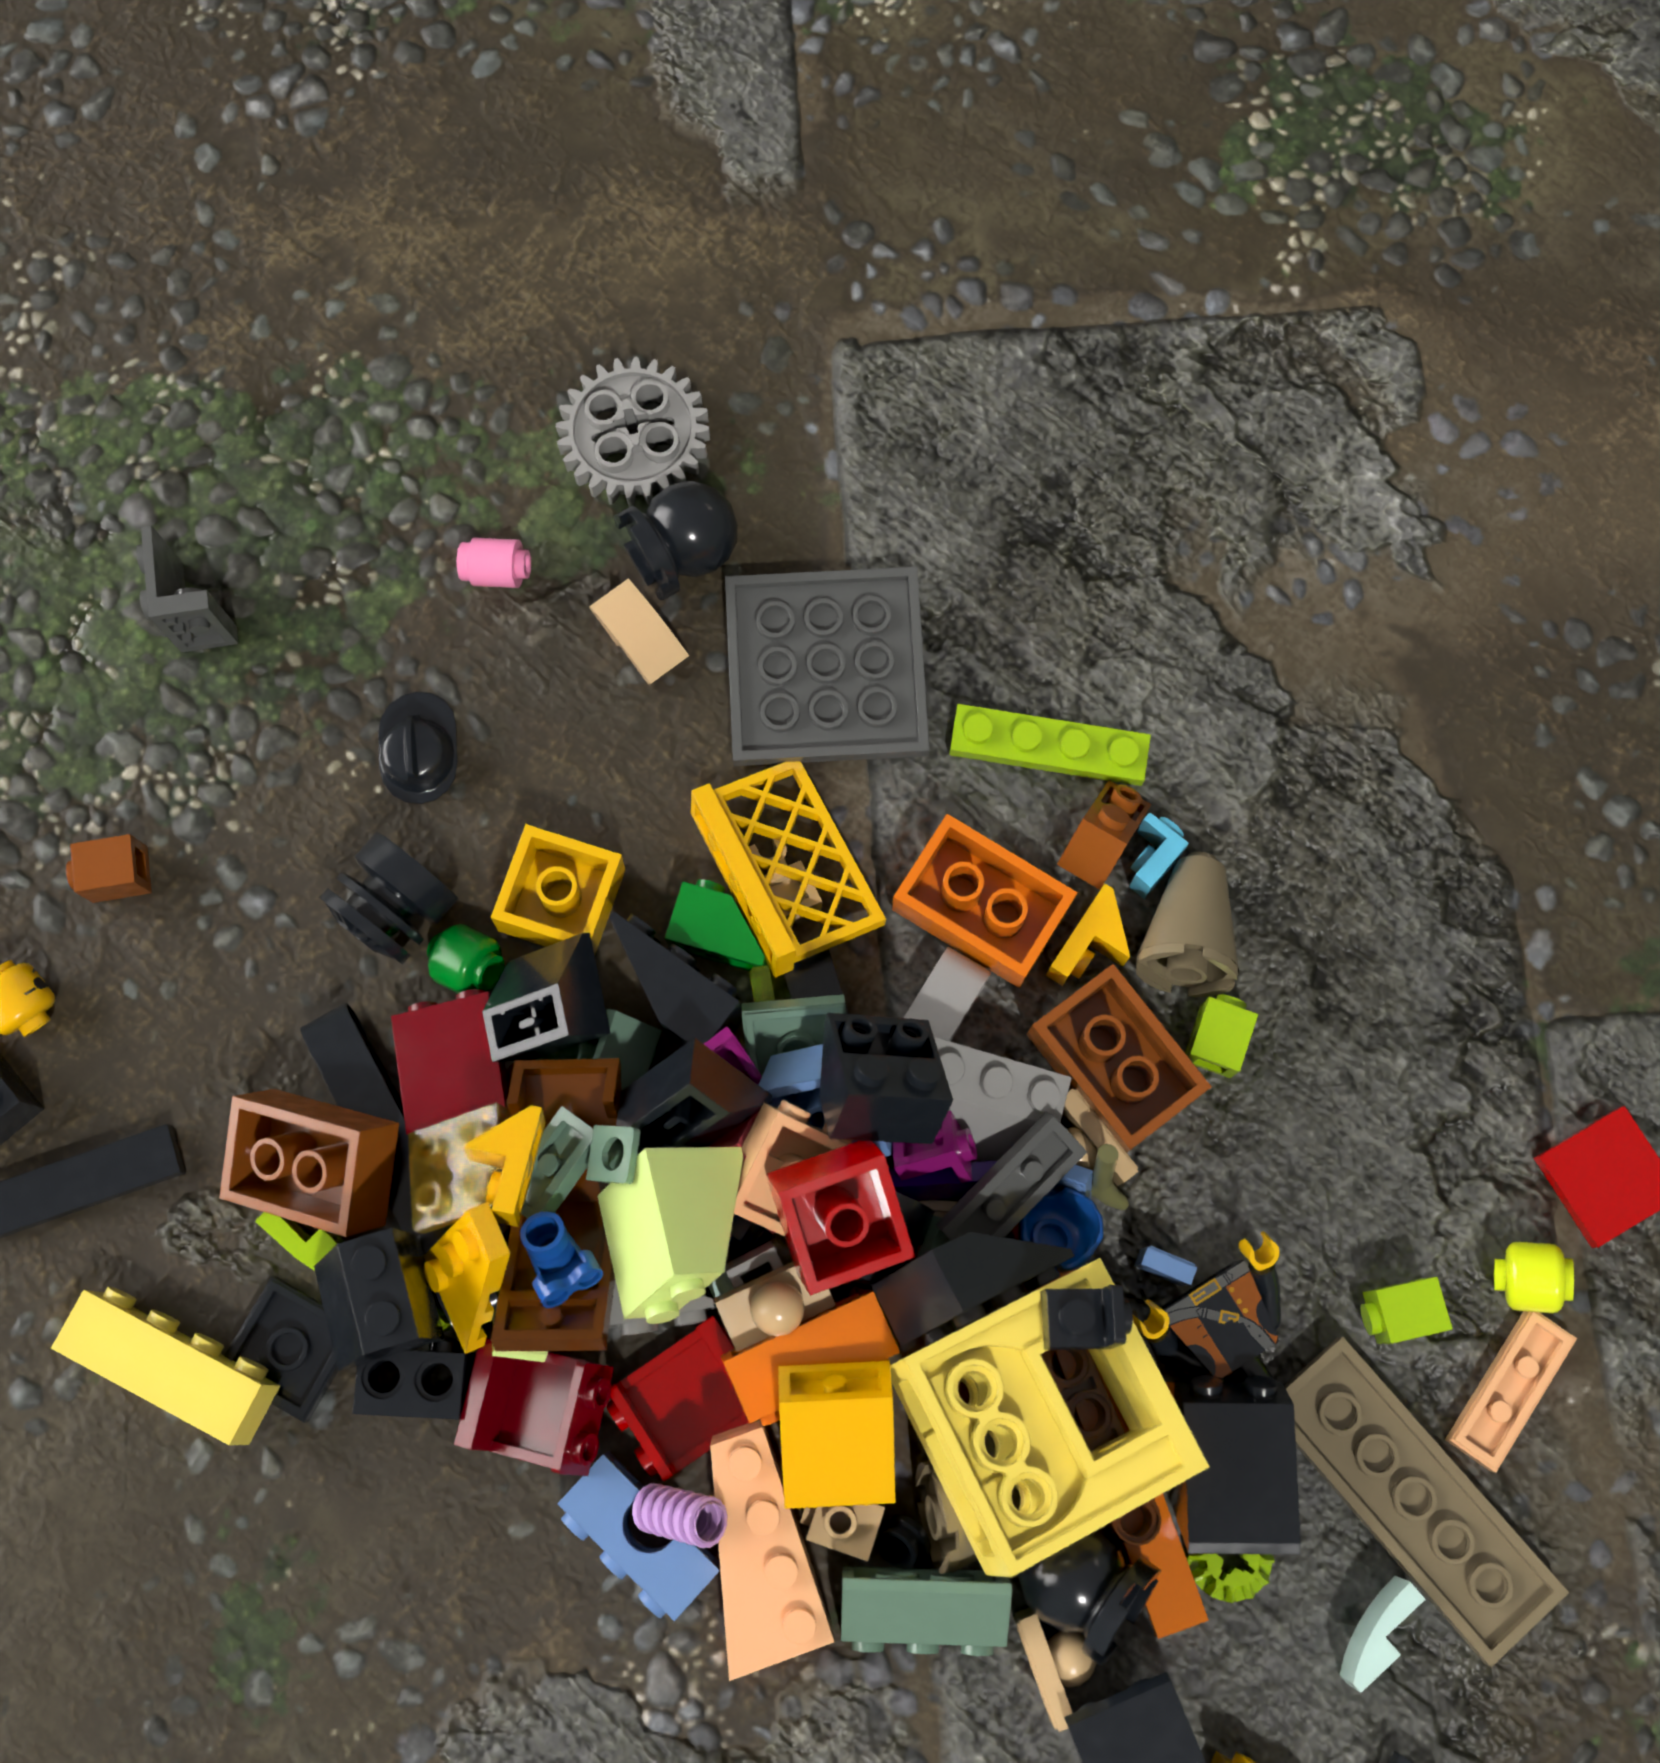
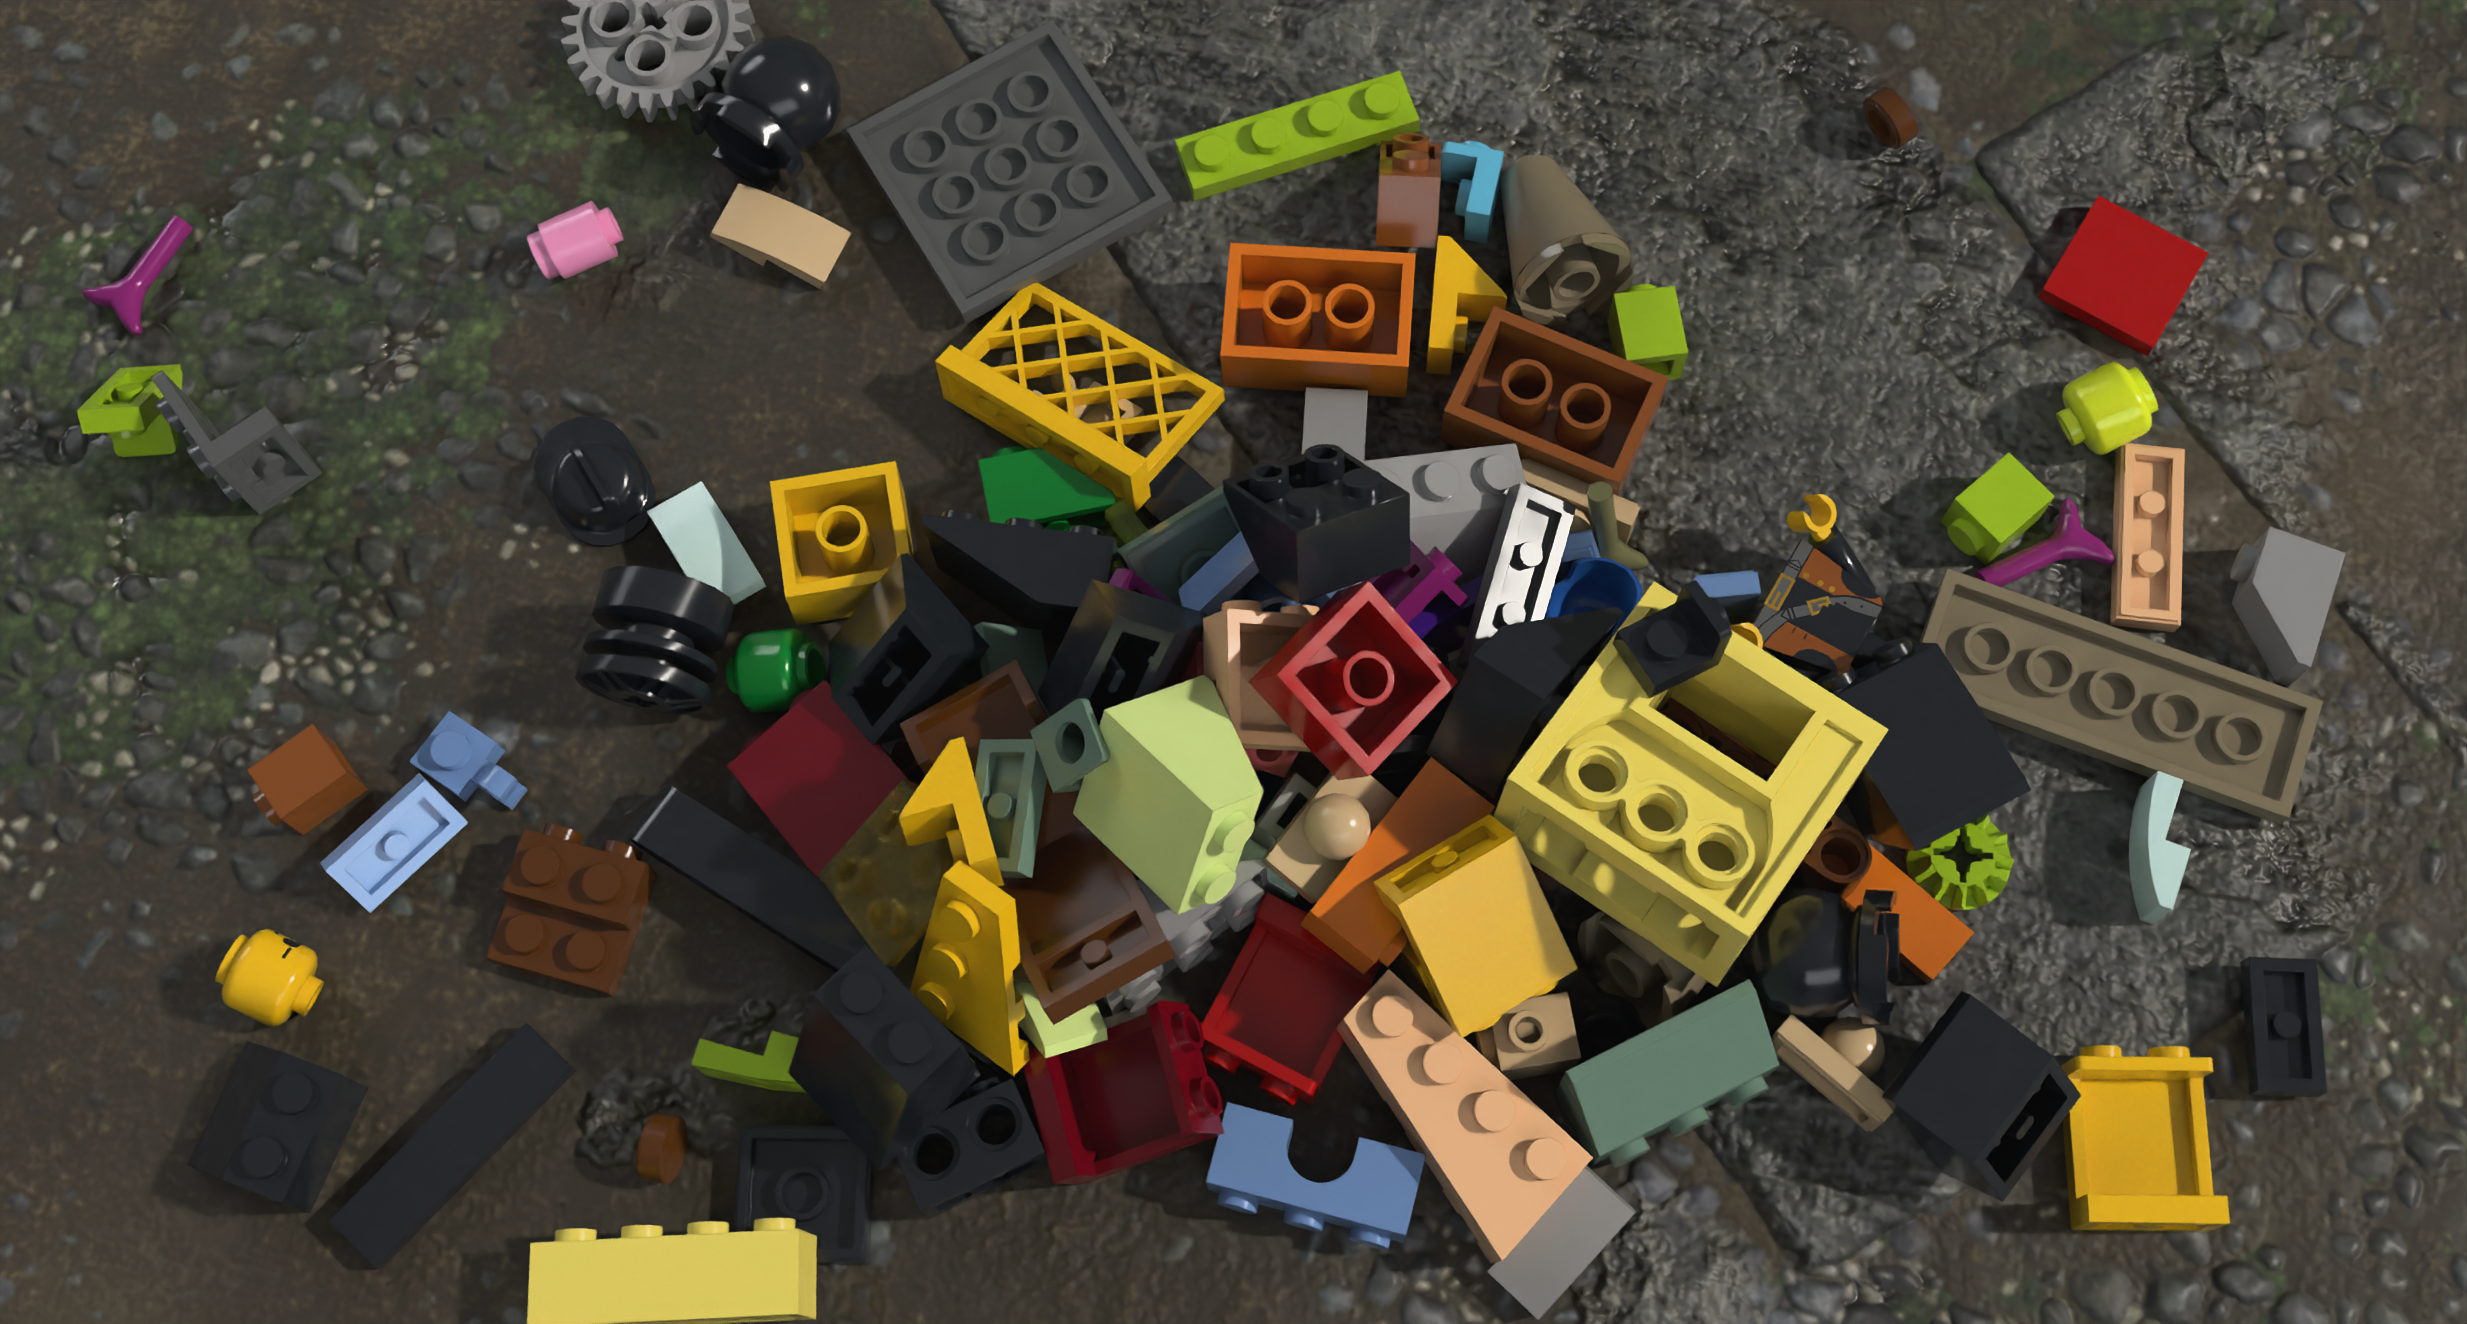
camera: 25 degrees left, 5 degrees down
dark orange brick [219,1089,399,1237] -> none
blue plate [520,1211,603,1308] -> none
lavender piece [632,1483,727,1548] -> none
none -> lime slope [77,364,183,457]
none -> magenta piece [82,215,194,336]
none -> light blue plate [320,773,468,913]
none -> medium blue plate [409,711,528,810]
none -> reddish brown plate [486,823,658,998]
none -> reddish brown tile [636,1113,687,1184]
none -> light aqua slope [647,481,766,604]
none -> light grey slope [1487,1165,1636,1320]
none -> reddish brown tile [1862,87,1918,149]
none -> magenta piece [1975,498,2115,587]
none -> light grey slope [2230,526,2346,687]

